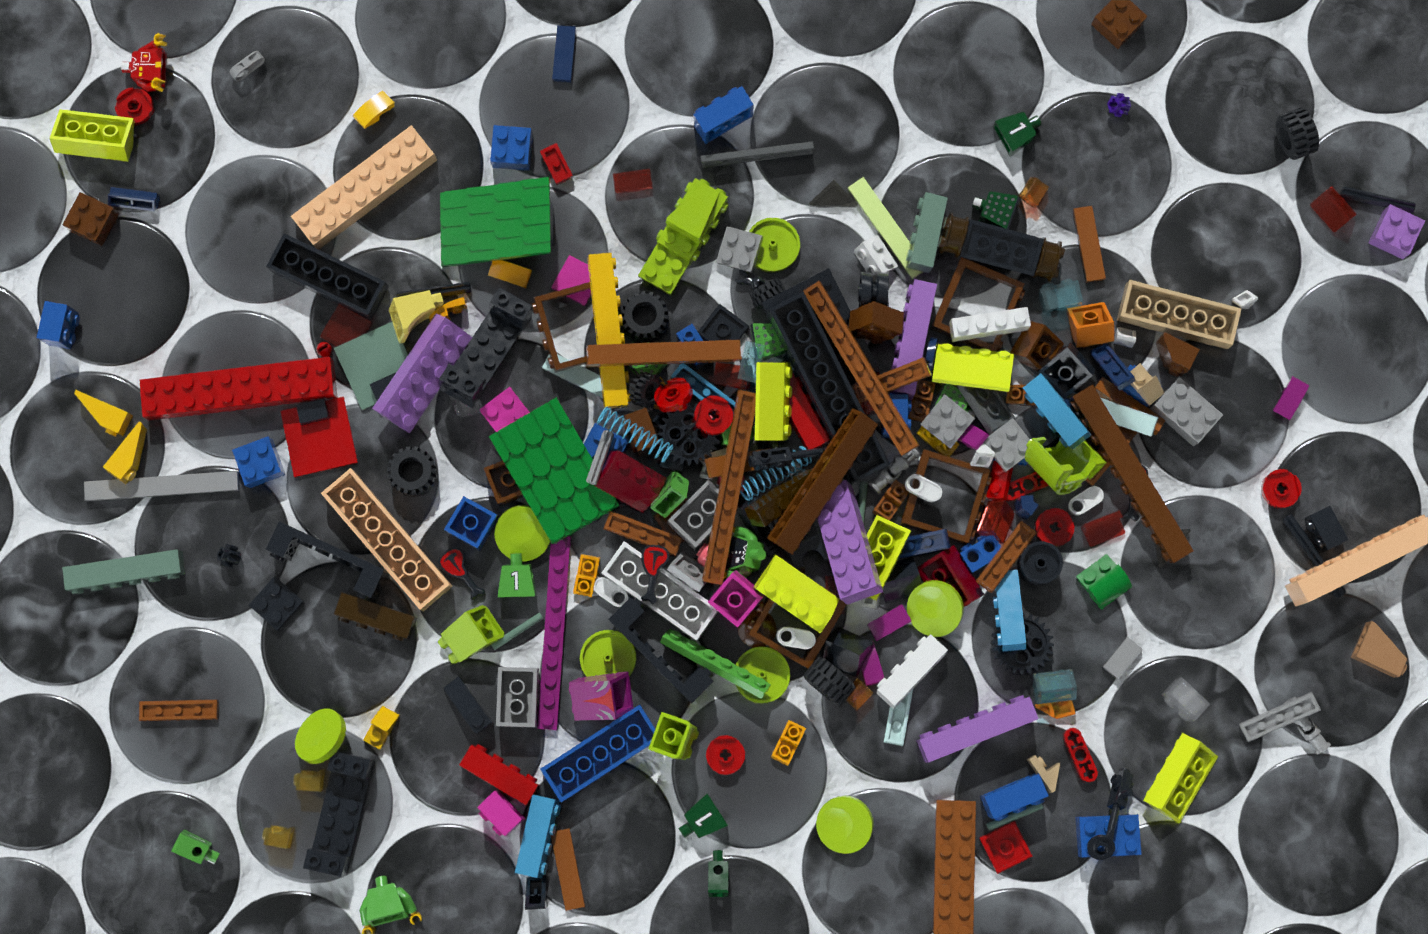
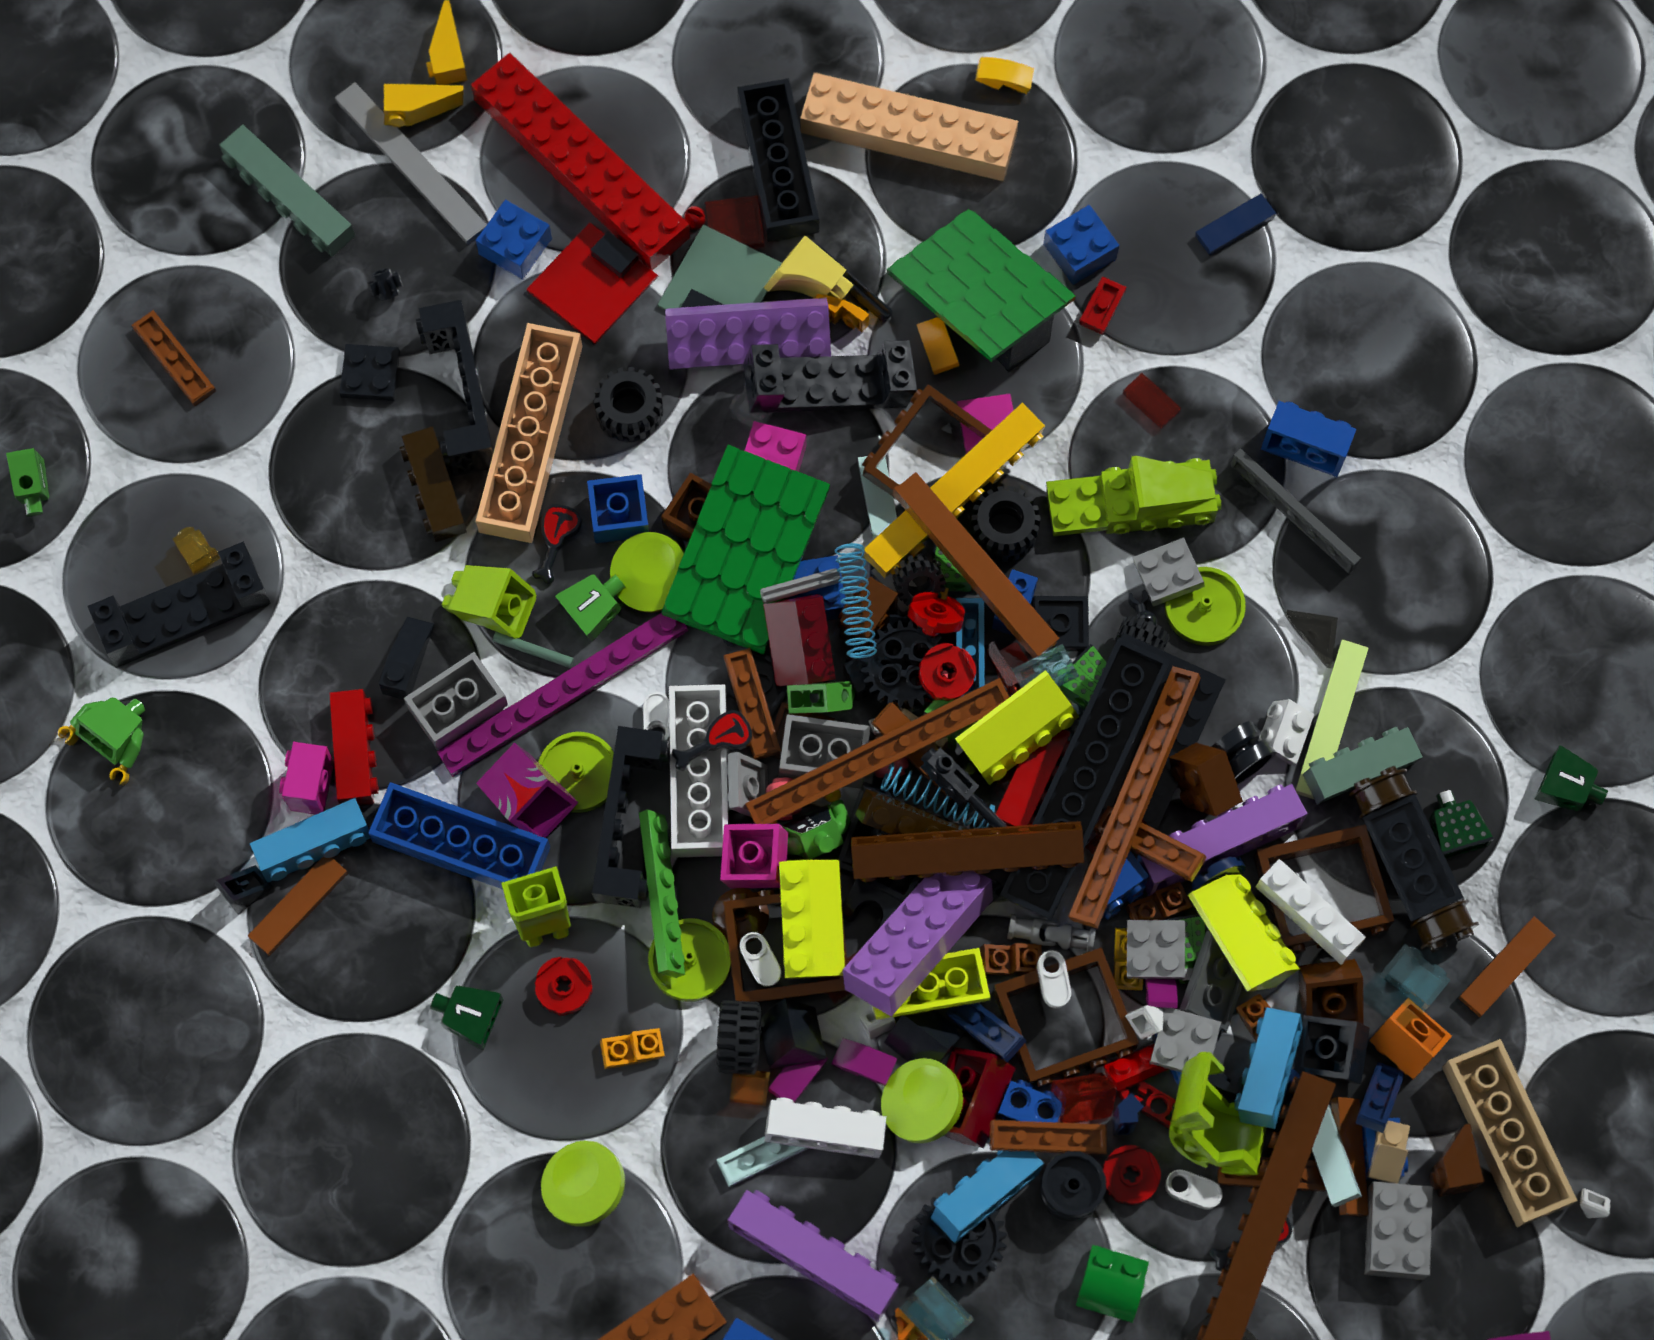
camera: 50 degrees right, 10 degrees down
clear yellow window [262,825,295,849] -> none
lime piece [295,709,346,764] -> none
yellow slope [363,706,400,750] -> none
light orange slope [573,554,600,597] -> none
dark green torso [708,850,728,897] -> none
sand green bar [858,481,868,524] -> none
clear orange piece [1019,177,1049,209] -> none
clear red panel [1081,510,1125,547] -> none
white slope [1113,327,1136,348] -> none

